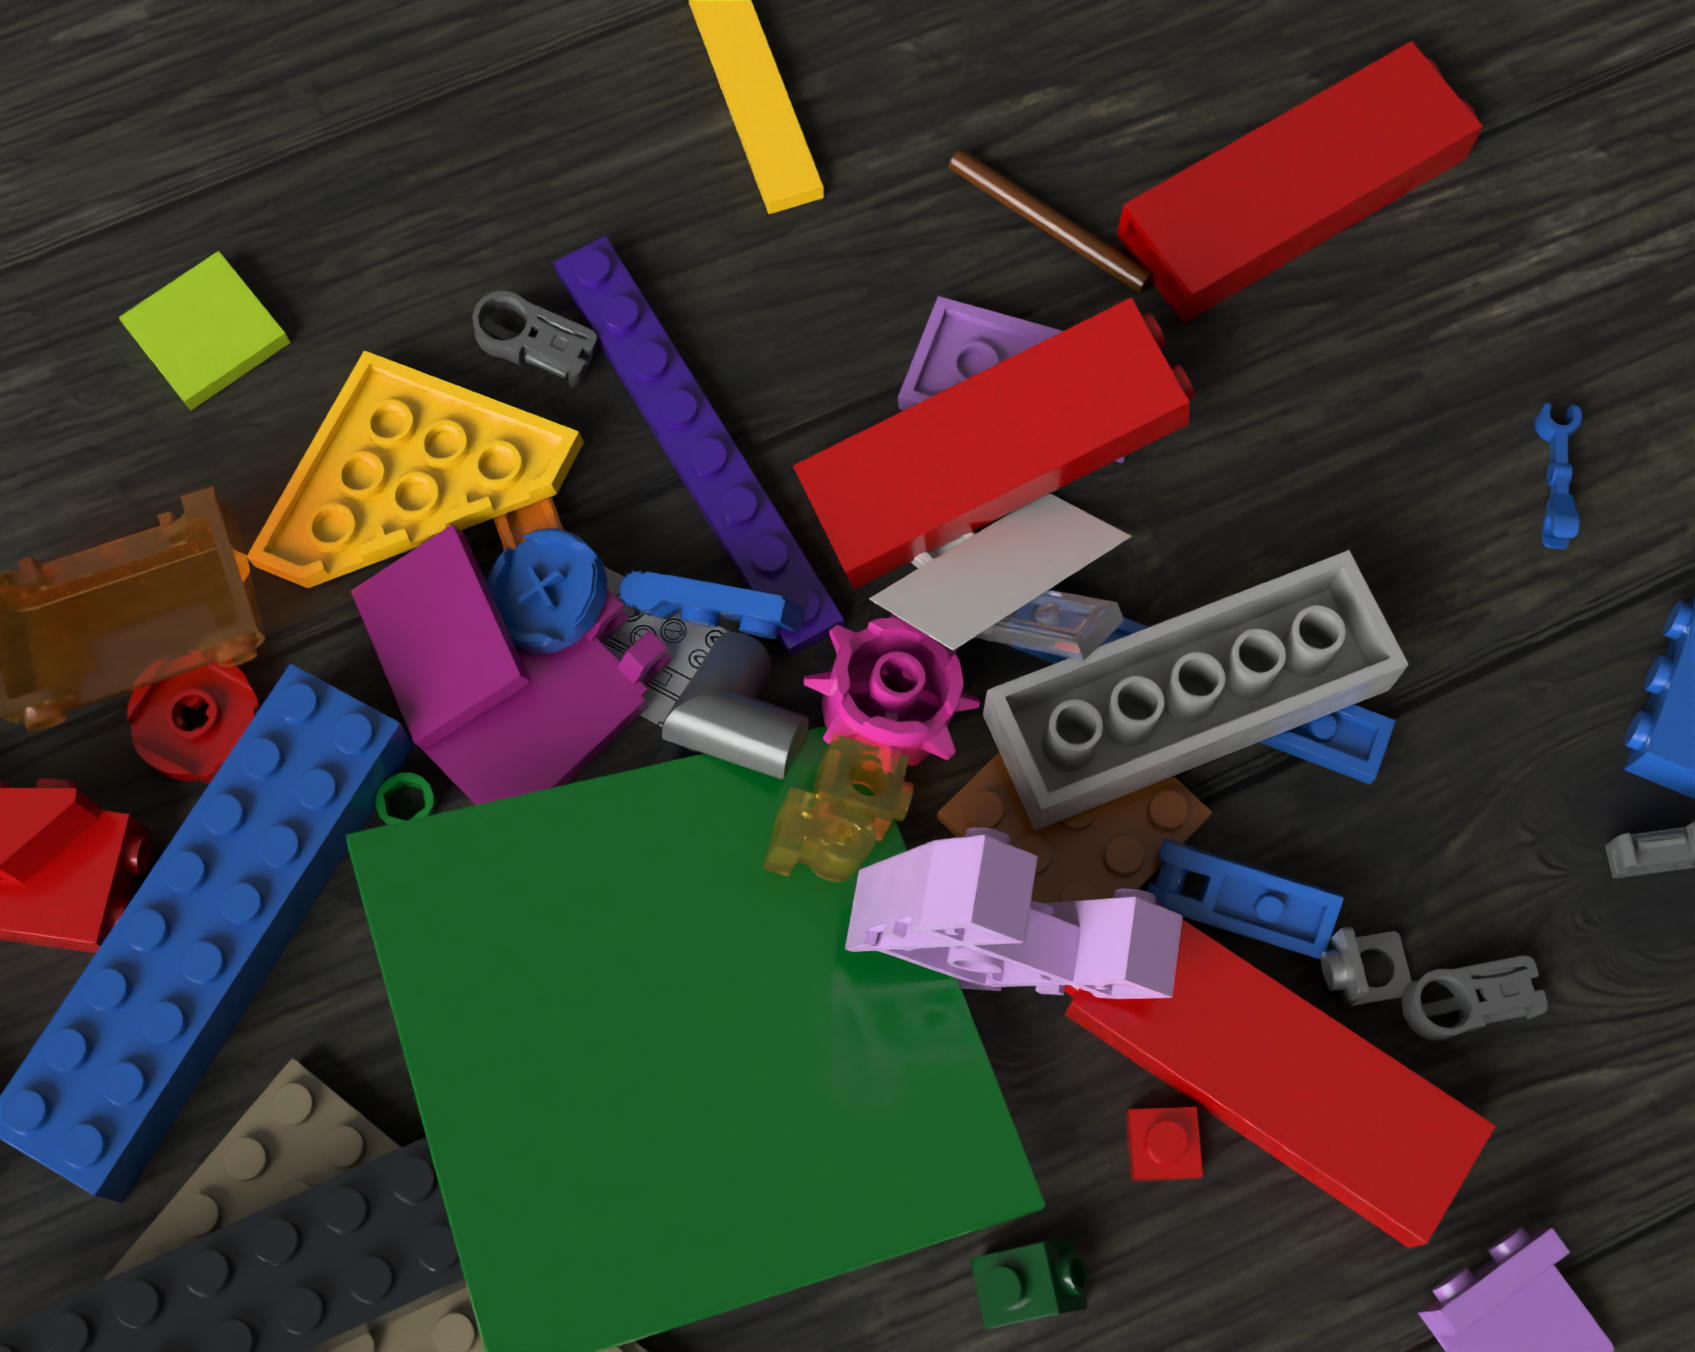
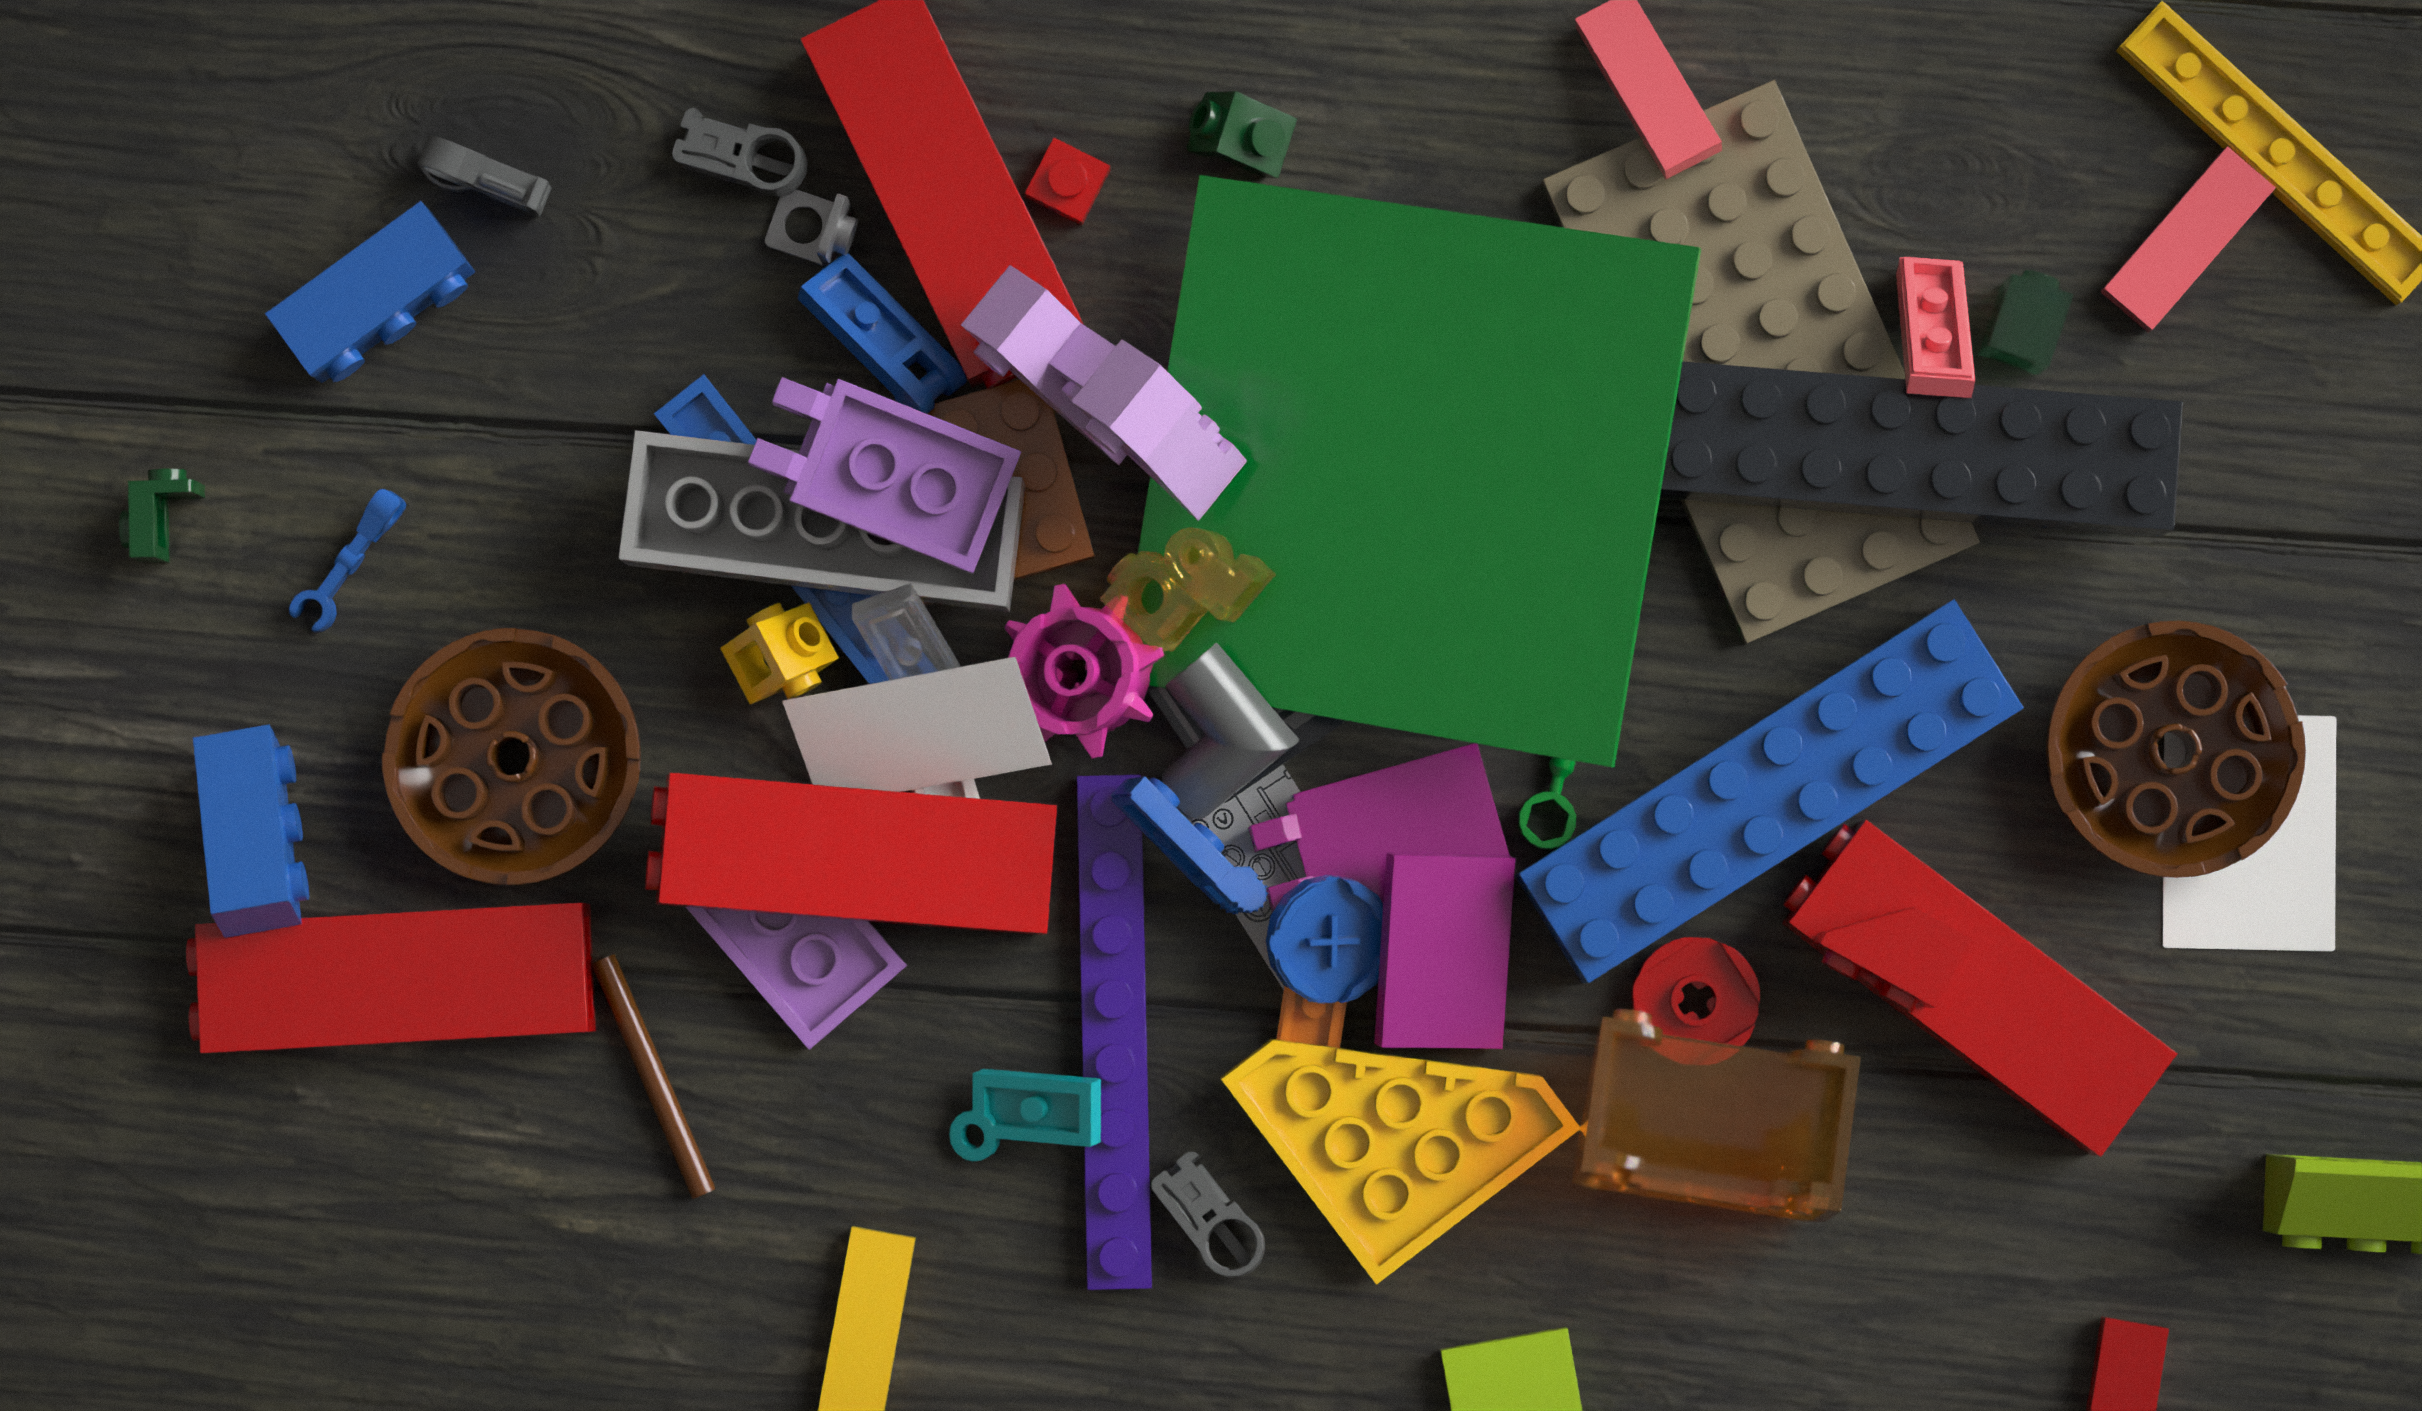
camera: 150 degrees left, 15 degrees up
none -> blue brick [193,724,309,938]
none -> reddish brown brick [382,628,641,885]
none -> yellow brick [720,602,839,704]
none -> medium lavender tile [748,377,1021,574]
none -> teal hinge [949,1069,1101,1162]

